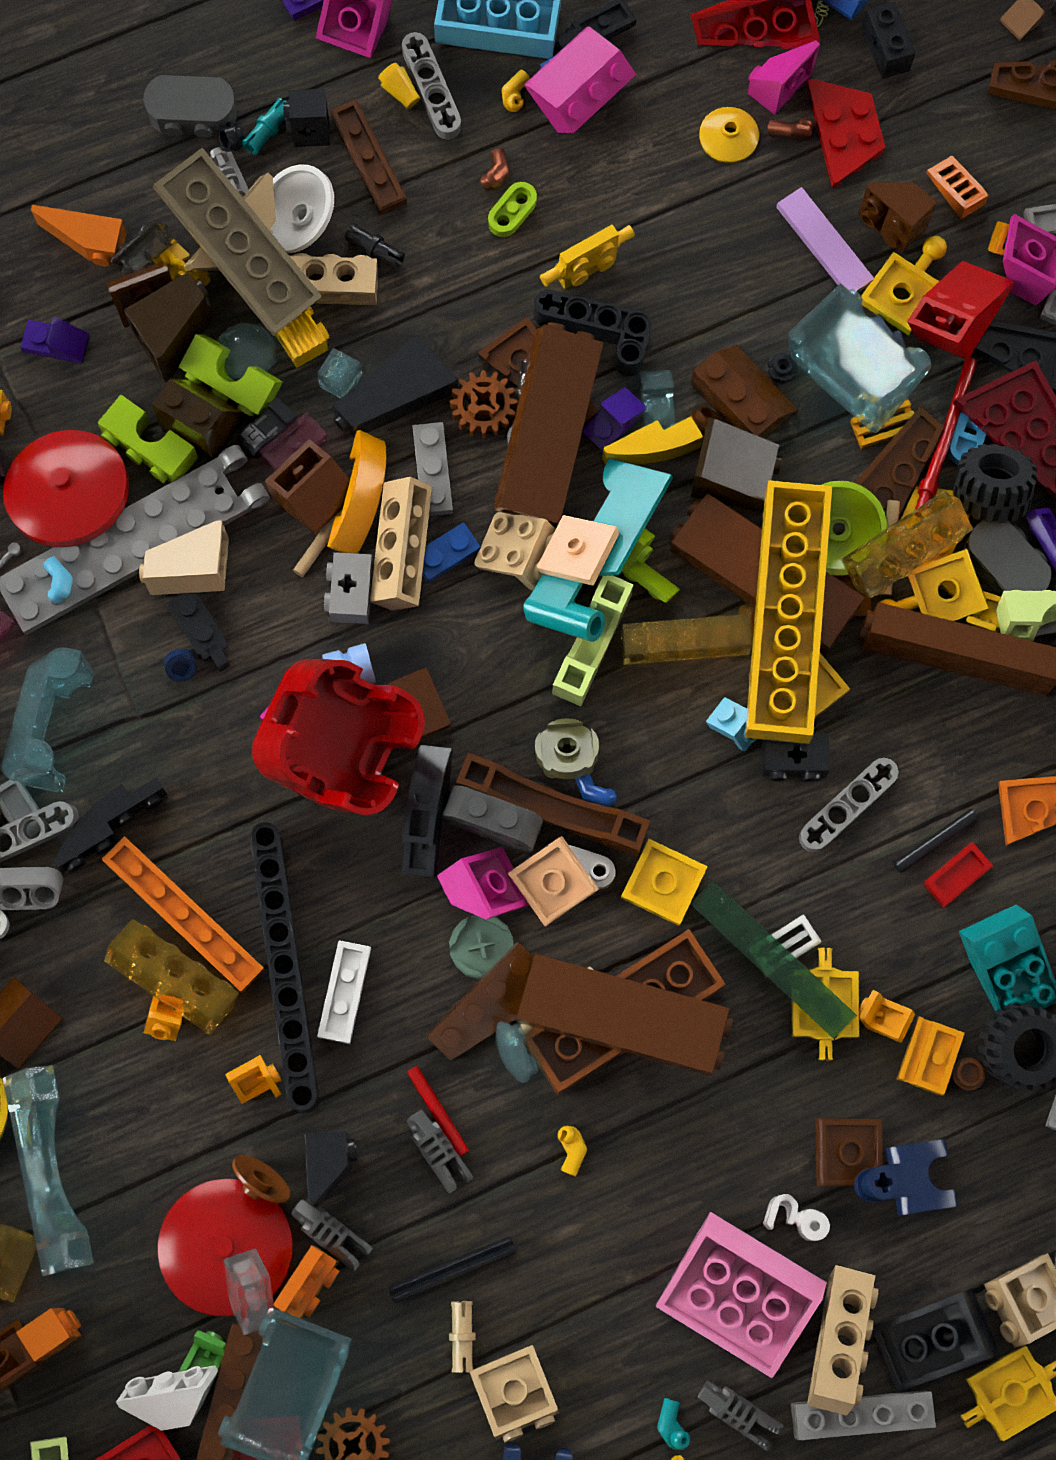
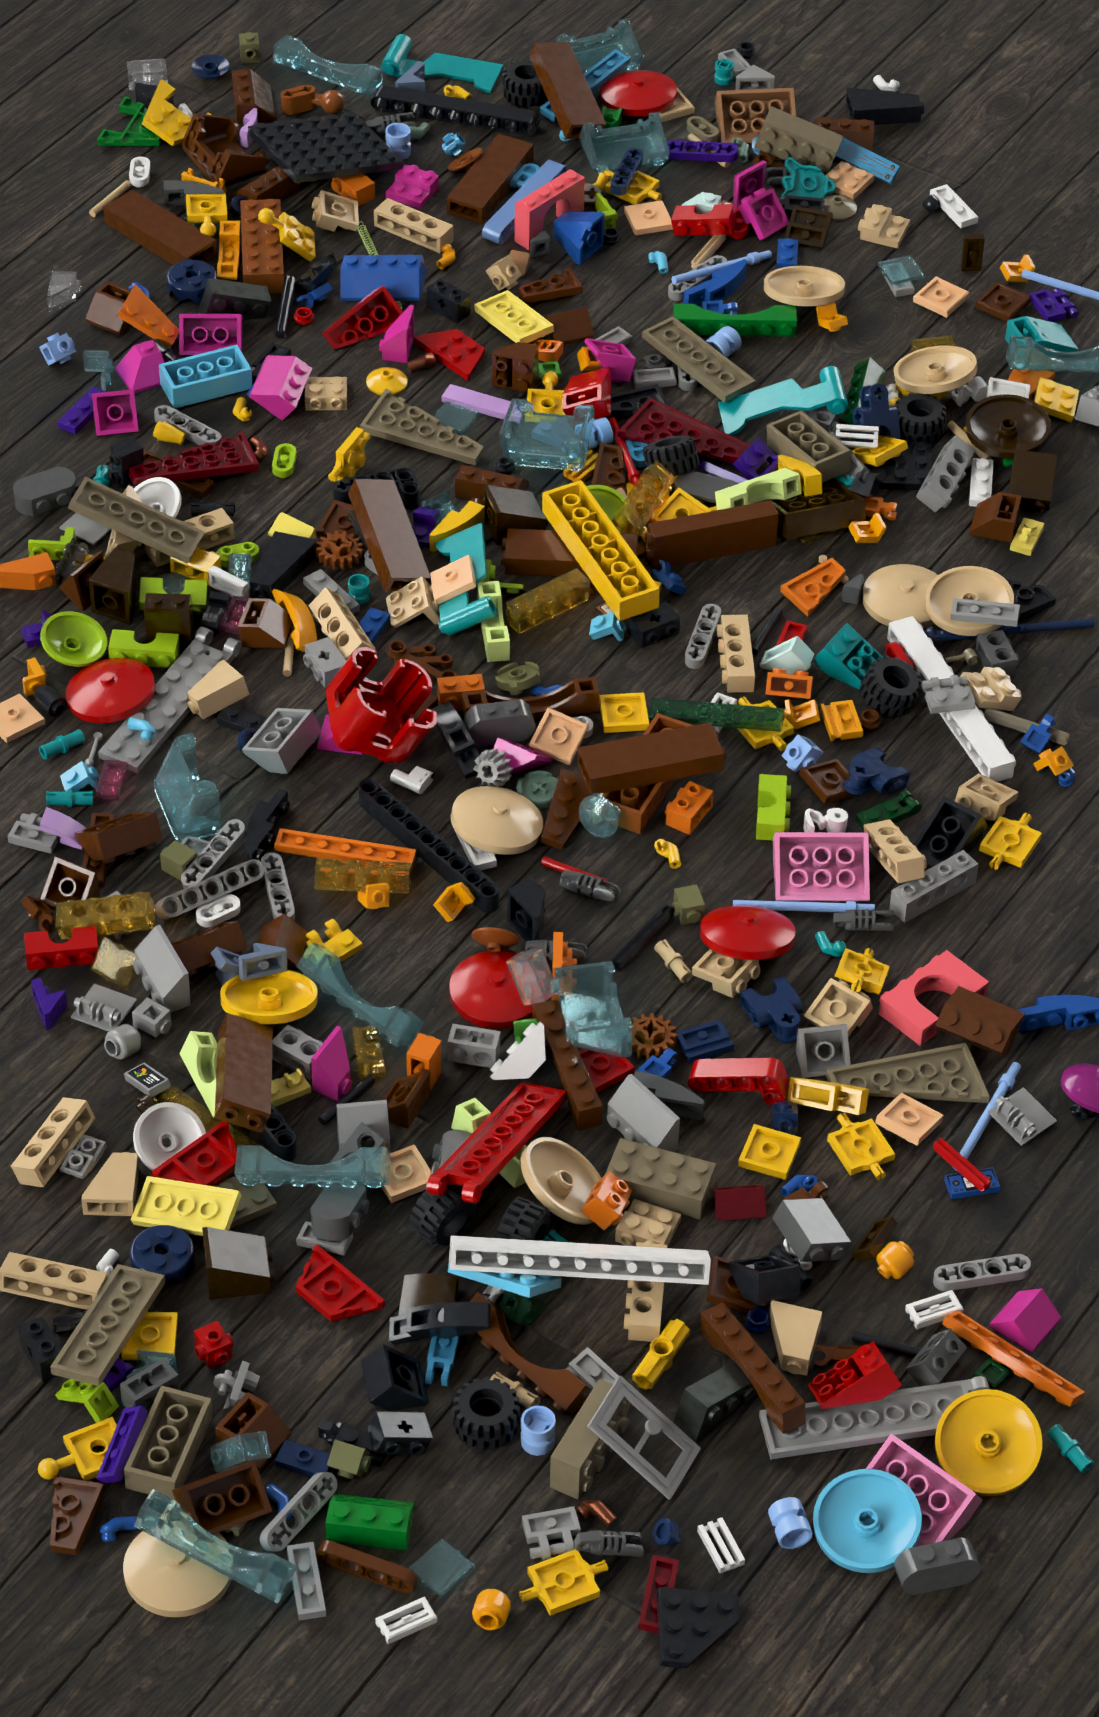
camera: 30 degrees left, 30 degrees down
none -> lime bracket [28,527,76,561]
none -> lime dish [40,611,107,667]
none -> dark red wing [129,432,259,486]
none -> white tile [209,565,249,603]
none -> lime plate [216,542,259,567]
none -> light grey slope [242,708,322,774]
none -> light grey beam [261,853,295,921]
none -> light yellow slope [268,512,316,539]
none -> tan plate [305,376,347,411]
none -> yellow plate [306,919,363,971]
none -> teal wheel [348,574,370,605]
none -> dark tan wing [360,388,484,465]
none -> reddish brown plant [386,640,458,680]
none -> white piece [390,766,435,794]
none -> clear light blue piece [434,401,479,435]
none -> orange brick [437,674,485,711]
none -> light grey brick [447,1024,500,1068]
none -> tan dish [451,786,543,855]
none -> light grey gear [473,748,513,787]
none -> light yellow plate [474,290,554,343]
none -> tan brick [486,255,522,291]
none -> bright green tile [538,361,562,382]
none -> reddish brown slope [544,307,594,345]
none -> light blue wheel [575,417,613,451]
none -> blue plate [652,560,687,595]
none -> orange brick [664,781,714,835]
none -> olive brick [672,884,705,925]
none -> red dish [700,905,796,960]
none -> tan brick [717,615,755,693]
none -> light blue bar [733,900,875,913]
none -> lime arch [756,774,791,841]
none -> light aqua slope [759,636,814,675]
none -> orange brick [766,668,813,699]
none -> light blue brick [782,734,823,773]
none -> dark green plate [855,790,922,830]

